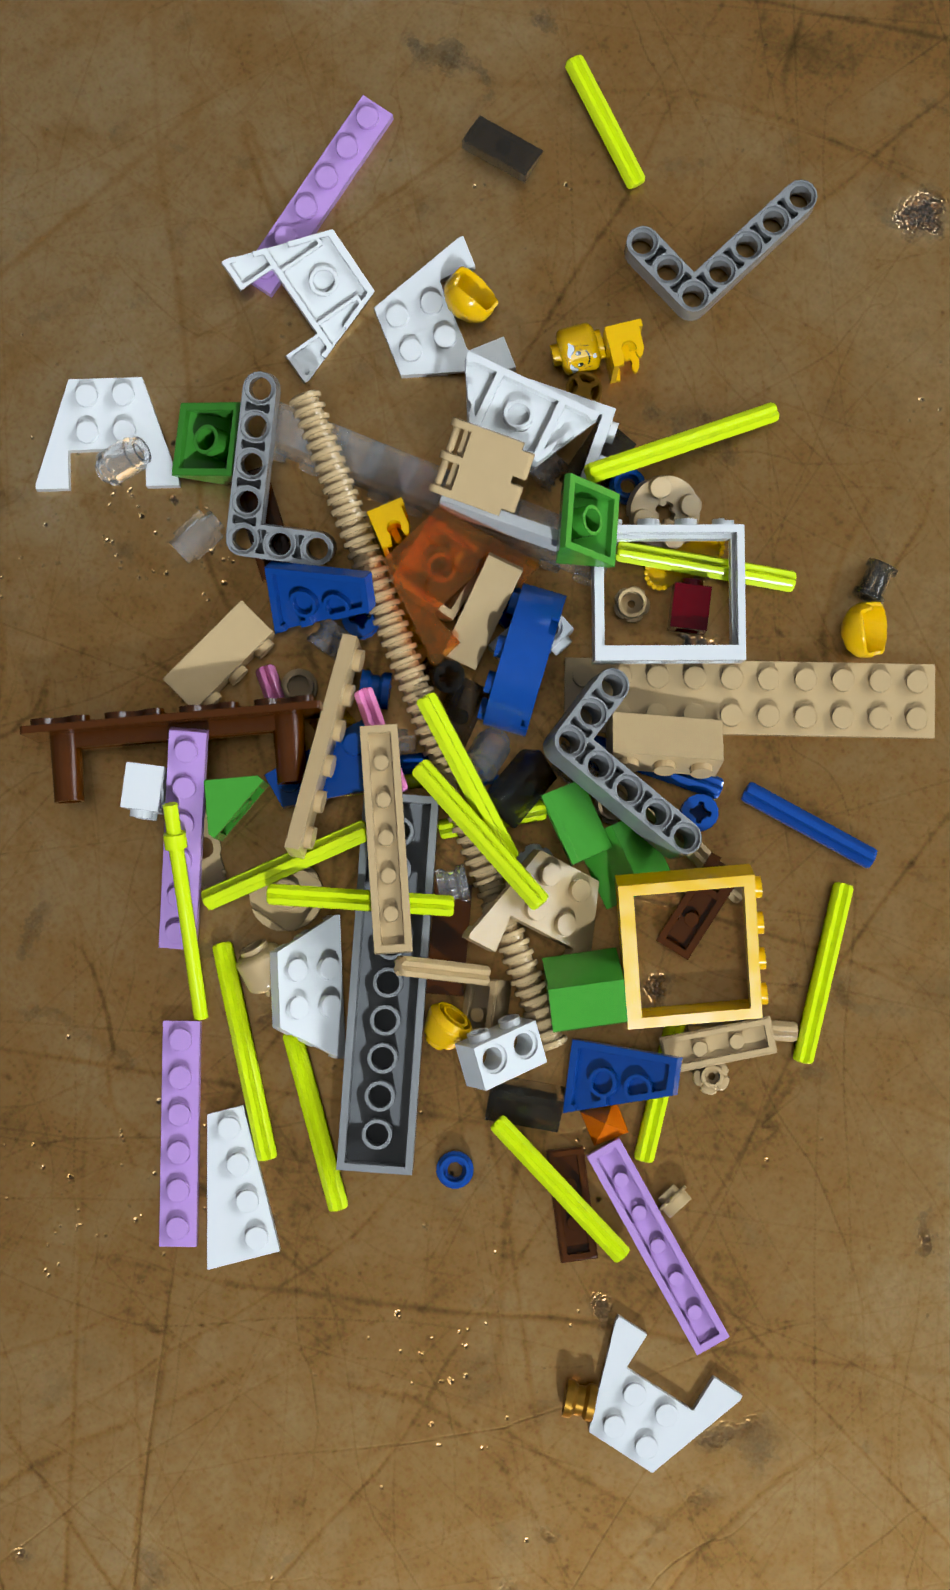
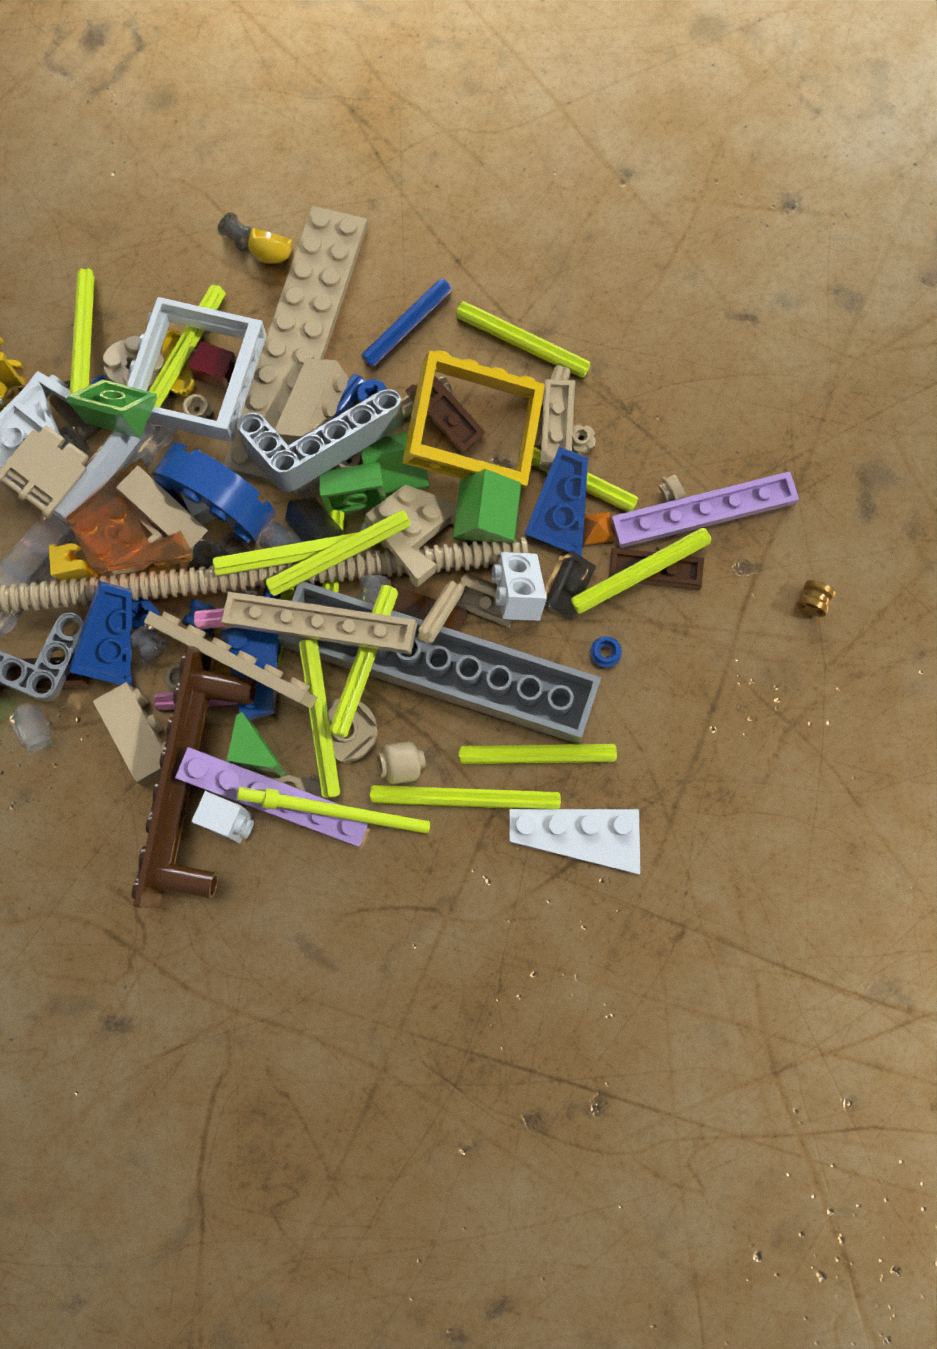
camera: 70 degrees left, 10 degrees down
lavender plate [159,1020,202,1247] -> none
white wing [270,915,345,1059] -> none
yellow cone [423,1002,472,1050] -> none
white wing [588,1314,743,1473] -> none

